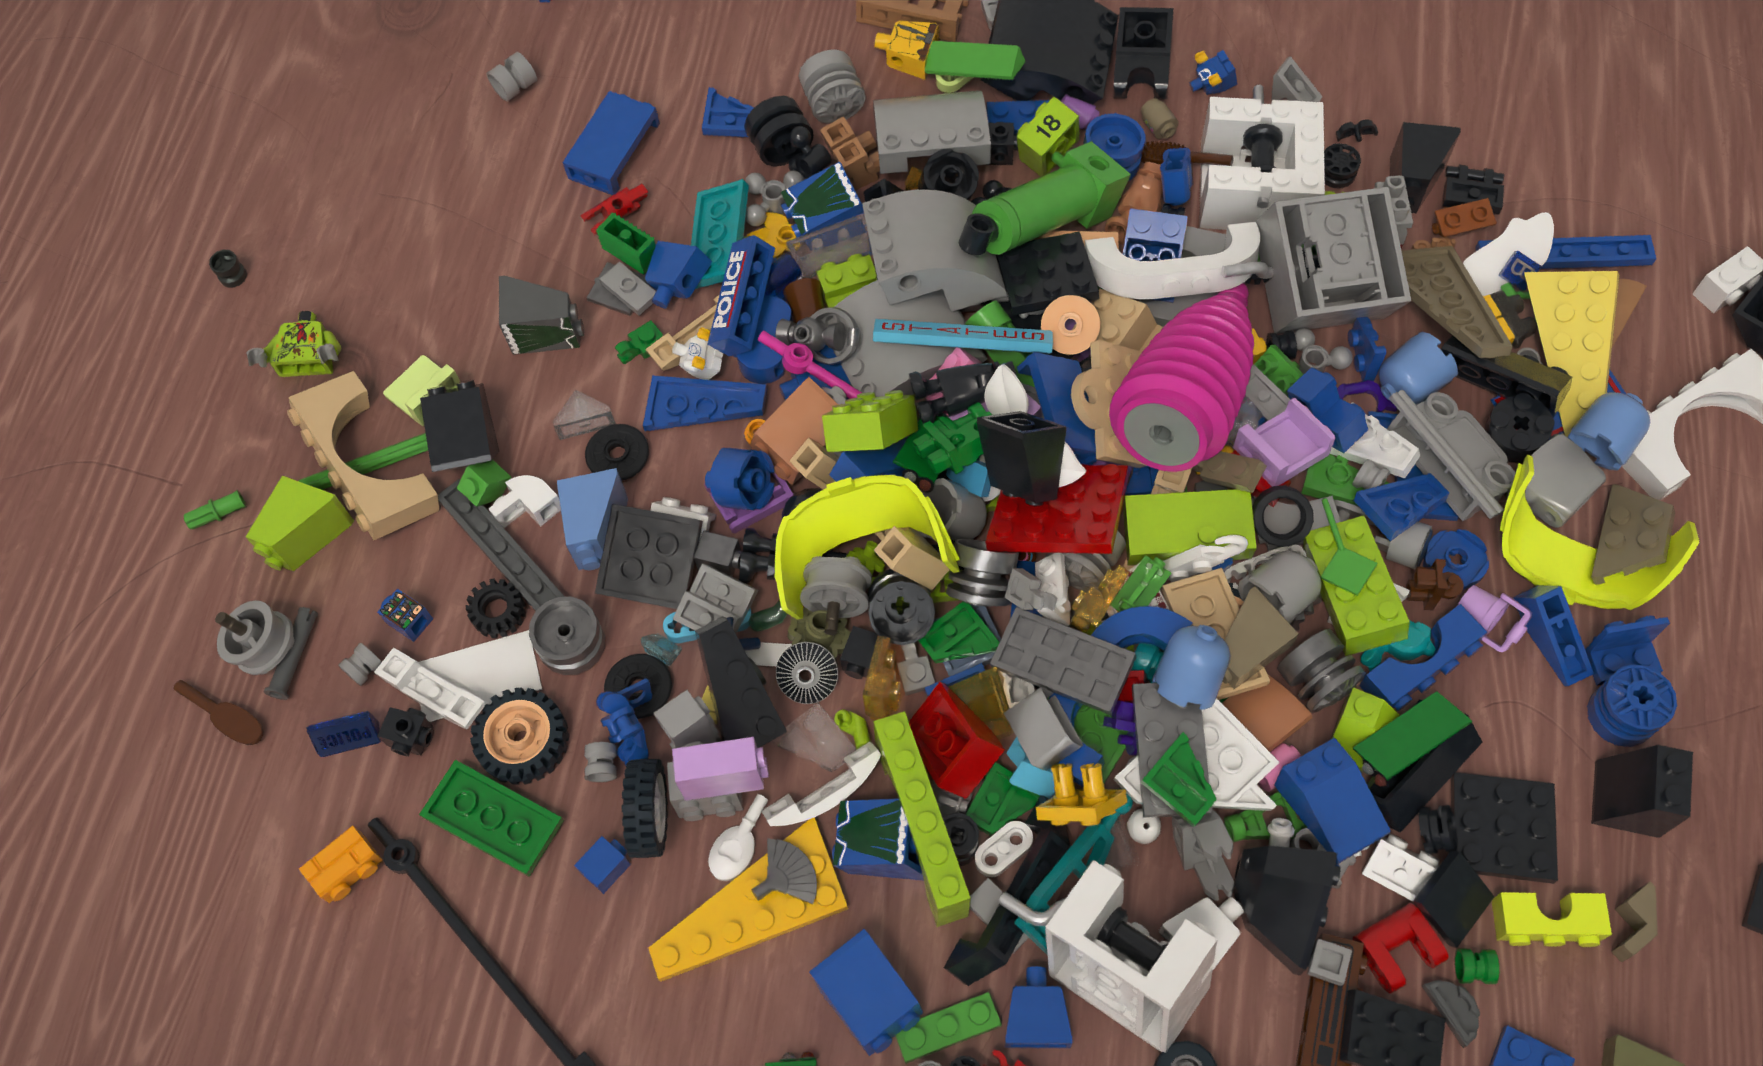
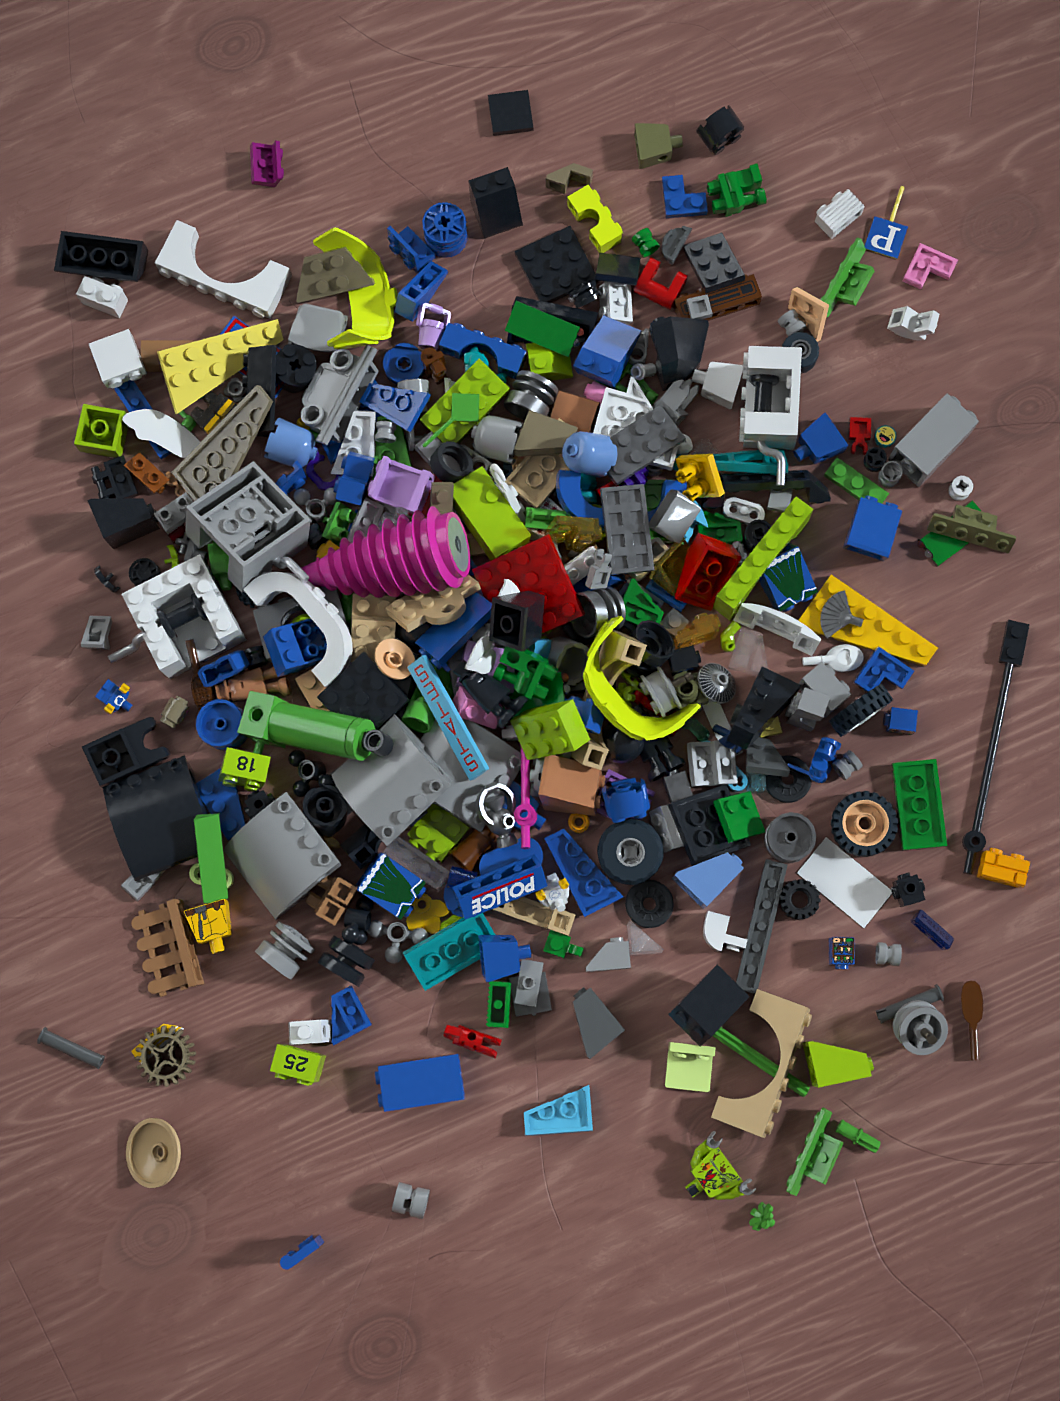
camera: 125 degrees left, 15 degrees up
pearl dark grey wheel [209,249,247,288] -> none
white slope [374,647,487,729] -> none
bright green brick [457,460,512,507] -> none
lavender brick [672,737,769,801] -> none
medium lavender cone [1061,94,1100,129] -> none
green wing [1140,732,1217,827] -> none
clear blue tile [1498,251,1542,291] -> none
medium blue cylinder [1568,392,1650,471] -> none
none -> lime brick [74,404,128,458]
none -> white brick [89,329,147,388]
none -> lime brick [270,1044,326,1086]
none -> white torso [288,1019,332,1045]
none -> medium azure wing [524,1085,593,1136]
none -> light grey slope [586,937,631,972]
none -> black wheel [597,818,664,885]
none -> green plate [713,791,766,843]
none -> dark grey wing [746,737,790,777]
none -> bright green plant [749,1202,775,1231]
none -> bright green bracket [786,1108,843,1196]
none -> blue plate [853,647,914,692]

